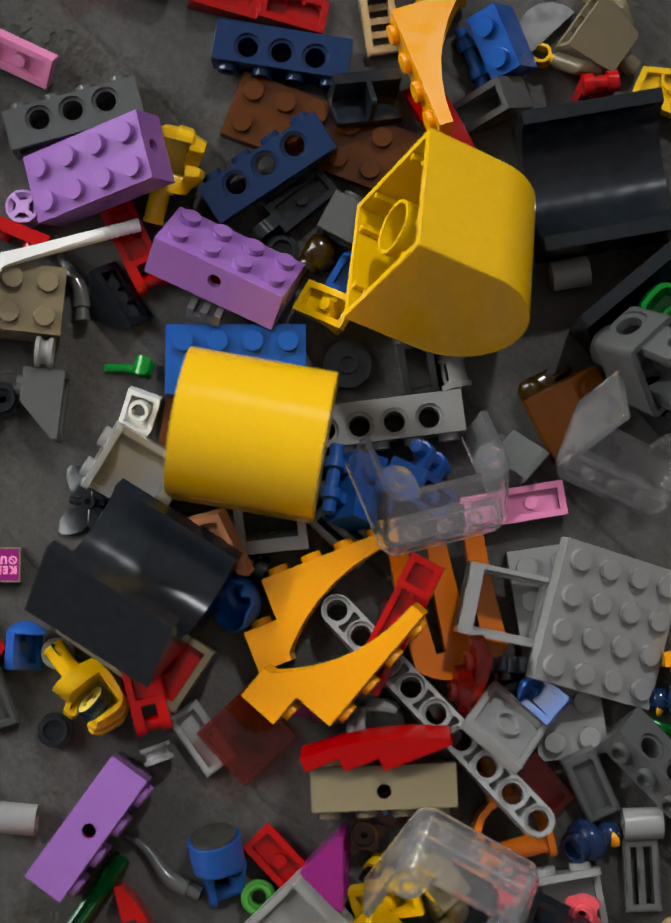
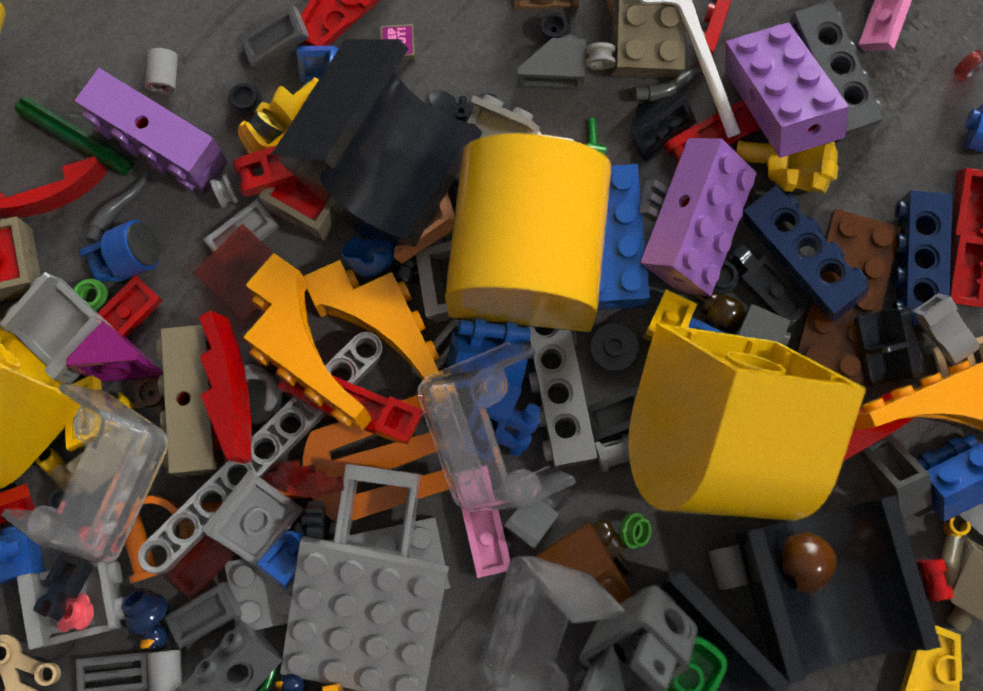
camera: 85 degrees right, 5 degrees down
lavender wheel [5,189,39,229] -> none
none -> bright green plate [619,512,651,549]
none -> reddish brown hair [780,531,837,593]
none -> light grey leg [912,293,980,365]

